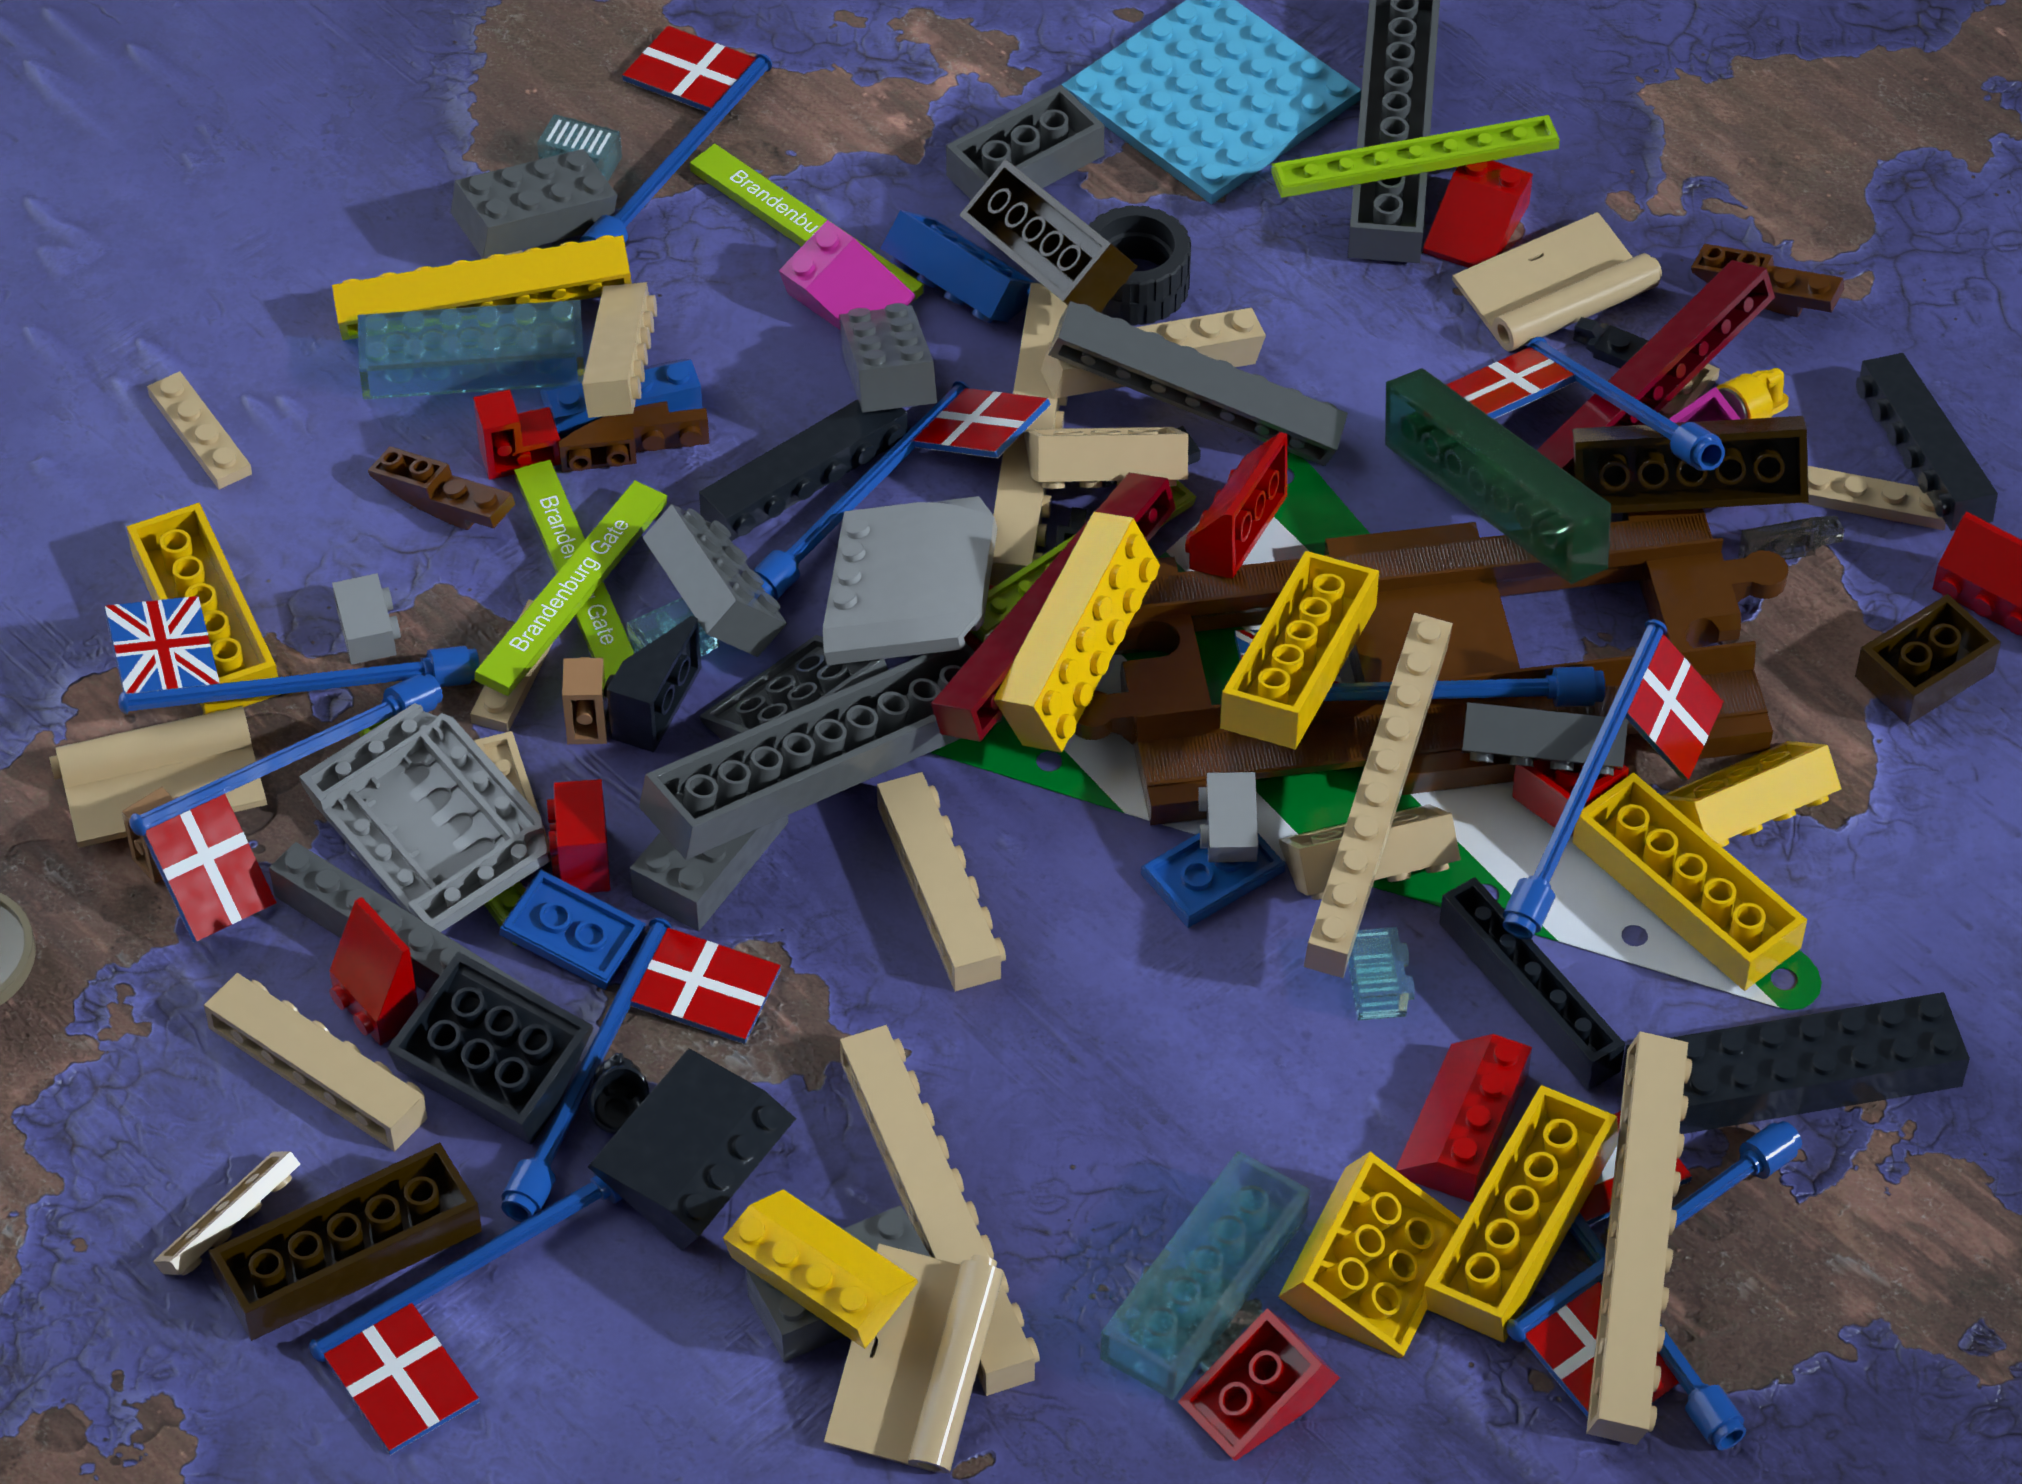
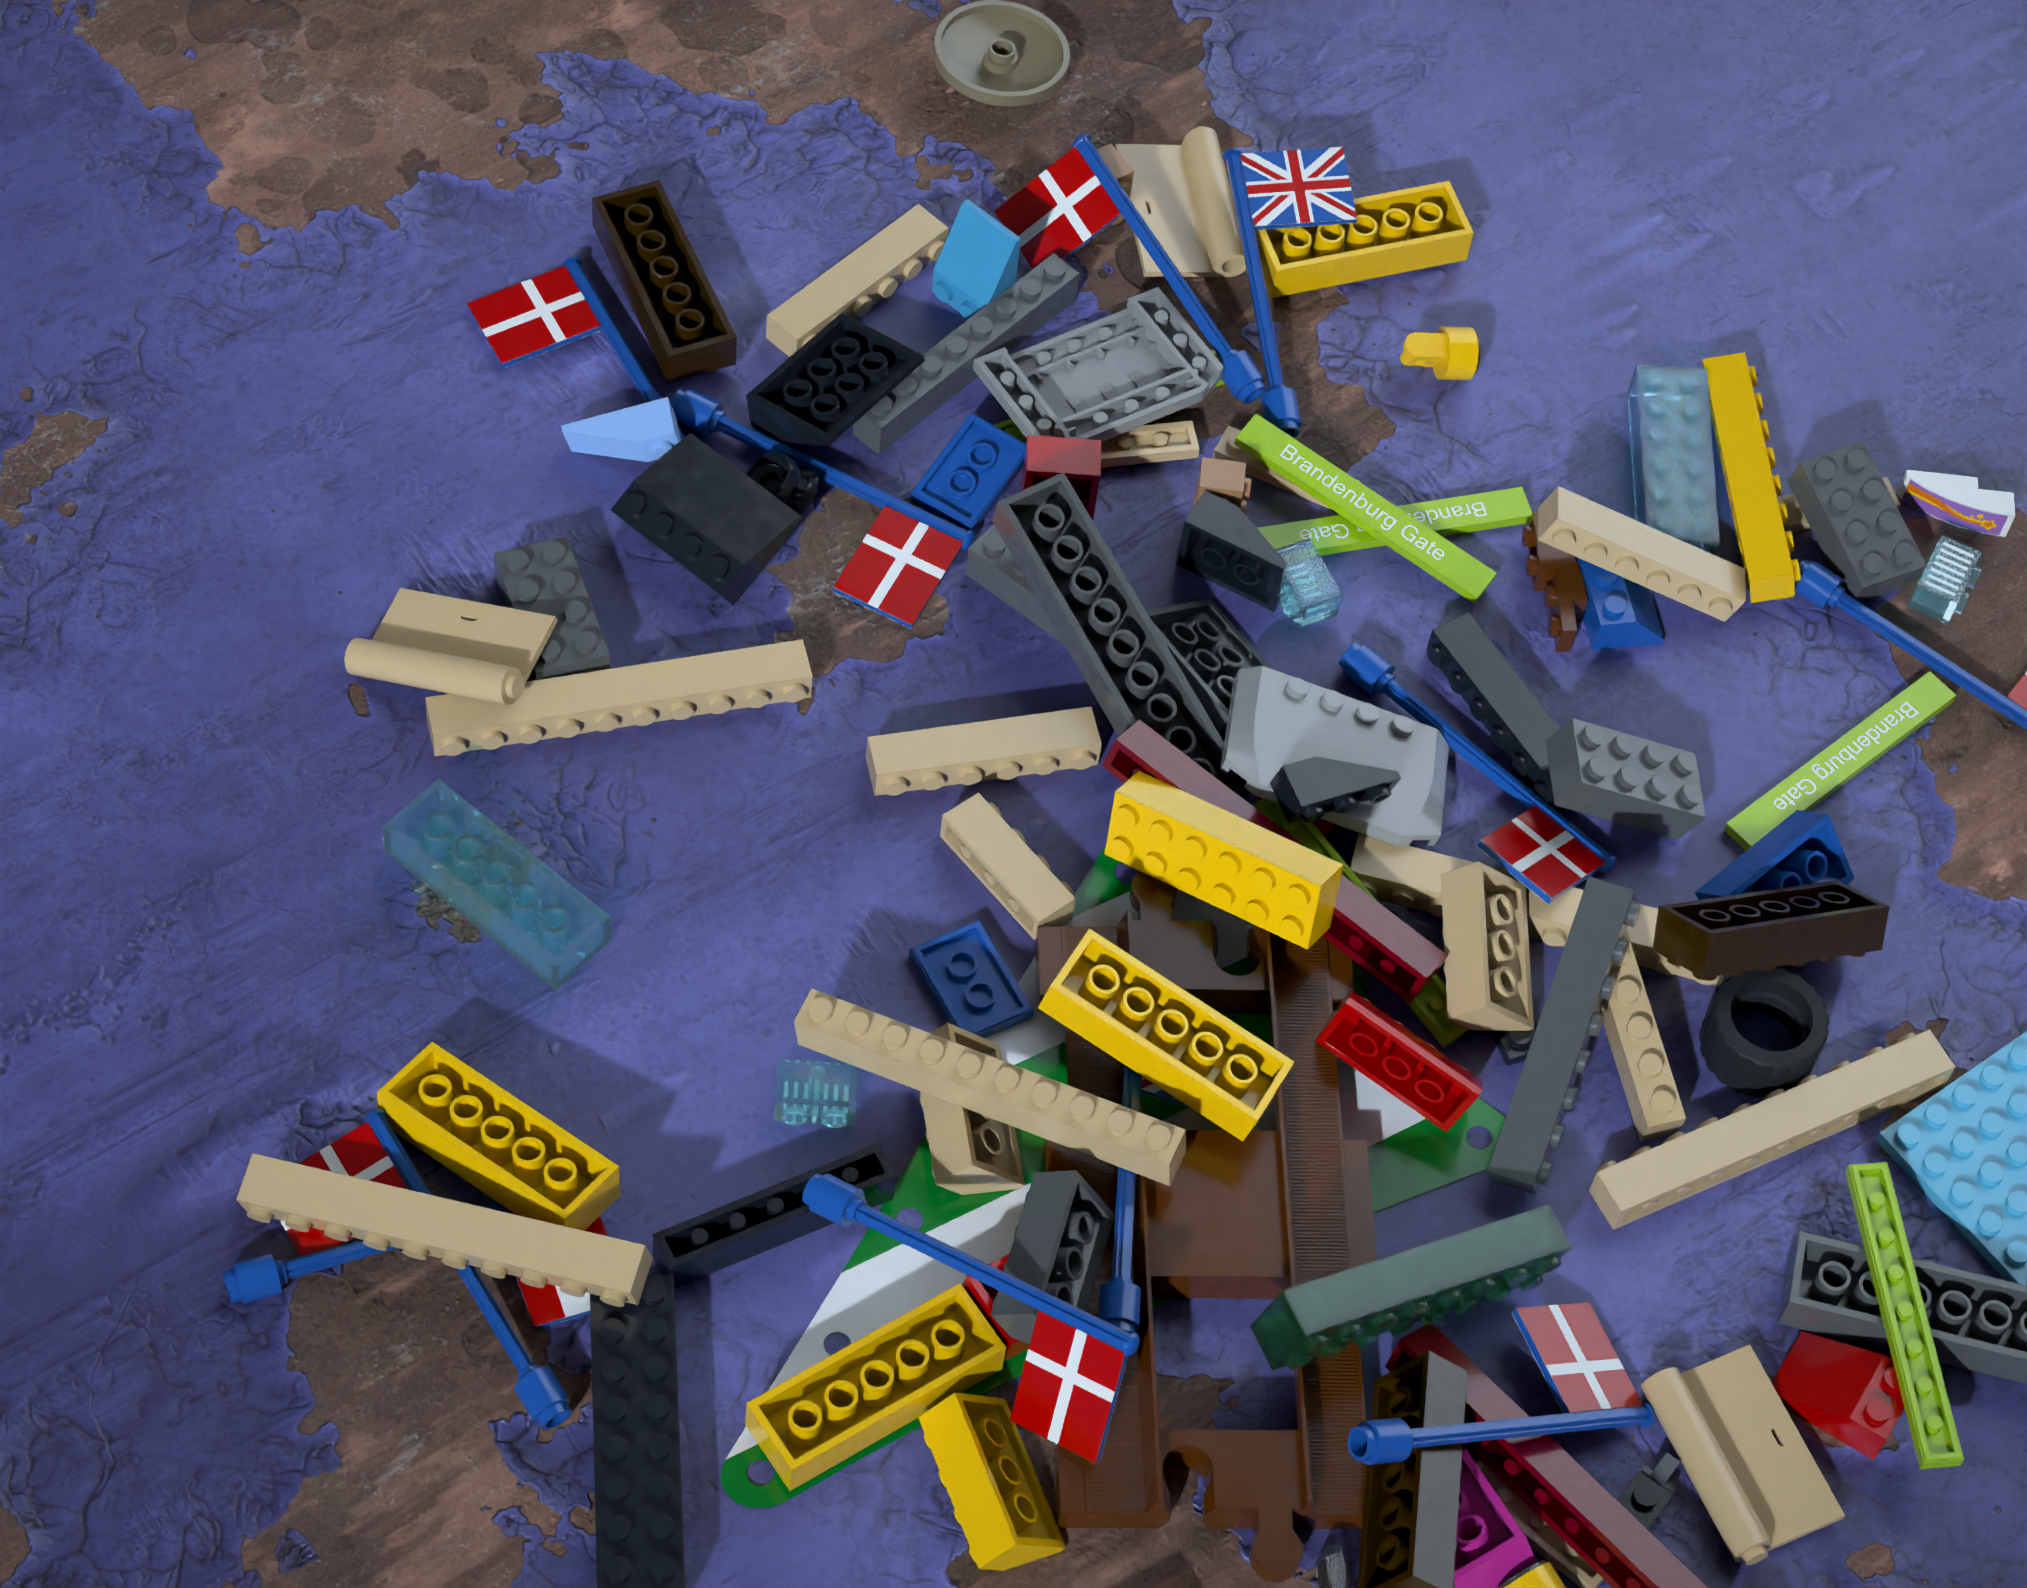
camera: 90 degrees right, 5 degrees up
tan plate [147,371,252,490] -> none
tan plate [153,1151,300,1275] -> none
red slope [329,897,418,1046] -> none
light grey brick [332,573,401,665] -> none
reddish brown slope [368,446,515,530] -> none
red brick [473,389,561,480] -> none
dark grey brick [642,504,787,657] -> none
yellow slope [723,1189,918,1349] -> none
dark pink slope [779,220,916,330] -> none
dark grey brick [946,85,1104,200] -> none
red slope [1178,1308,1340,1461] -> none
light grey brick [1198,772,1258,862] -> none
yellow slope [1278,1152,1462,1359] -> none
red slope [1395,1034,1532,1203] -> none
none -> light blue slope [561,397,681,462]
none -> dark azure slope [931,199,1021,320]
none -> tan brick [940,792,1076,941]
none -> black slope [1270,756,1401,823]
none -> yellow piece [1400,326,1481,380]
none -> tan brick [1589,1029,1955,1230]
none -> slope [1897,470,2015,537]

